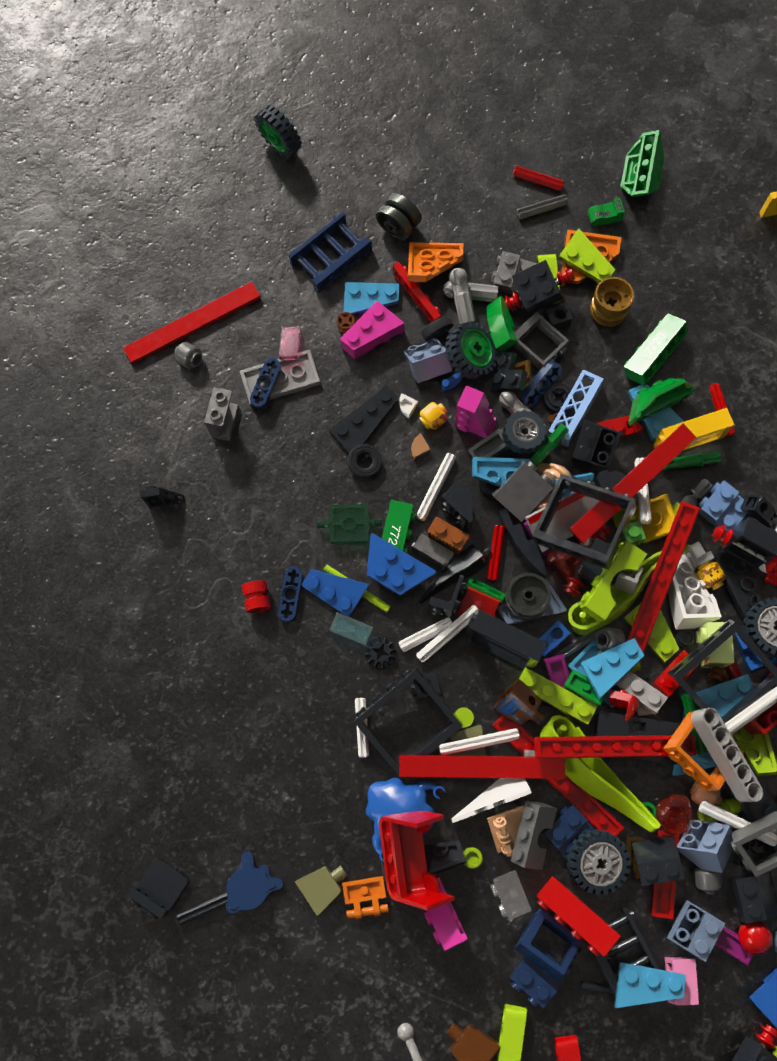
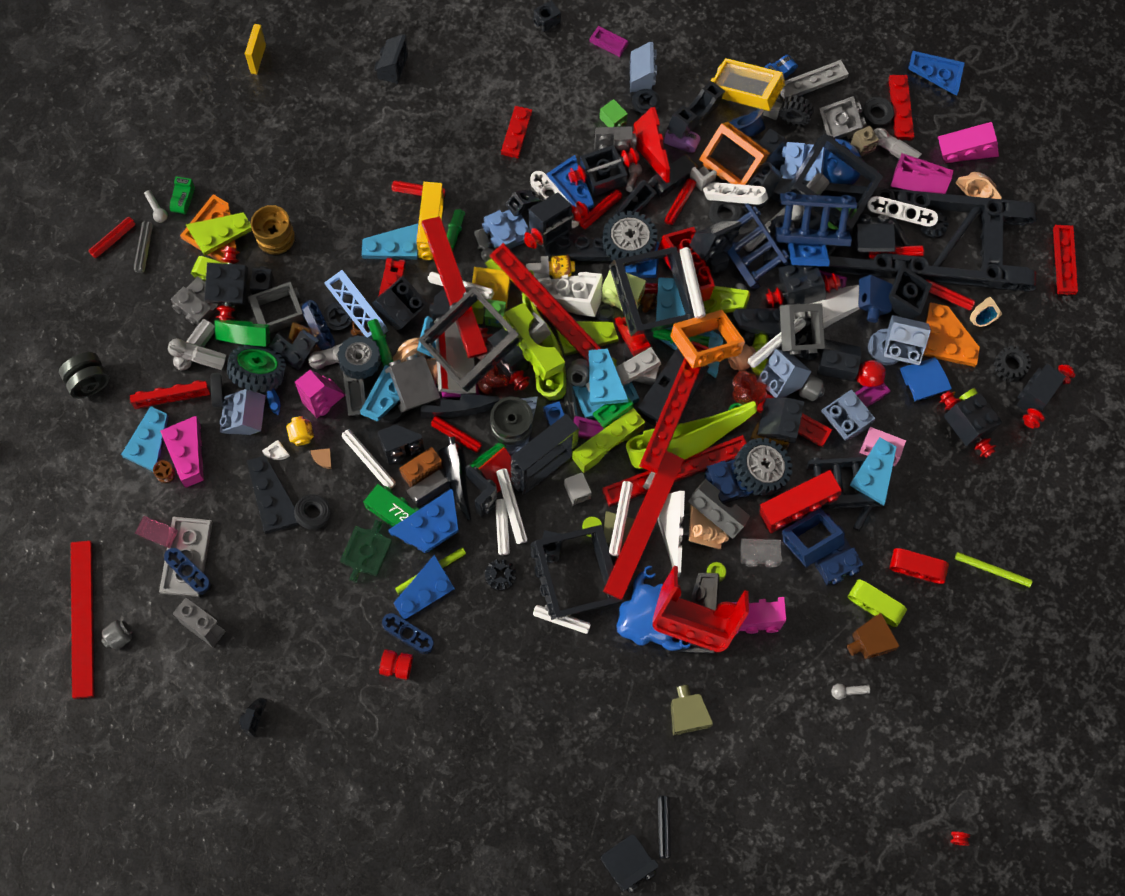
camera: 75 degrees left, 5 degrees down
dark blue tile [226,852,283,914] -> none
dark blue fence [289,212,372,293] -> none
clear light blue plate [329,612,373,646] -> none
orange plate [342,876,389,920] -> none
orange plate [408,242,463,282] -> none
reddish brown torso [493,679,545,725] -> none
red plate [609,690,640,721] -> none
green wedge [620,130,665,197] -> none
brick [624,314,689,386] -> none
green wedge [628,378,696,427] -> none
light grey beam [691,708,763,802] -> none
none -> light grey bar [144,190,168,223]
none -> light grey panel [564,473,591,505]

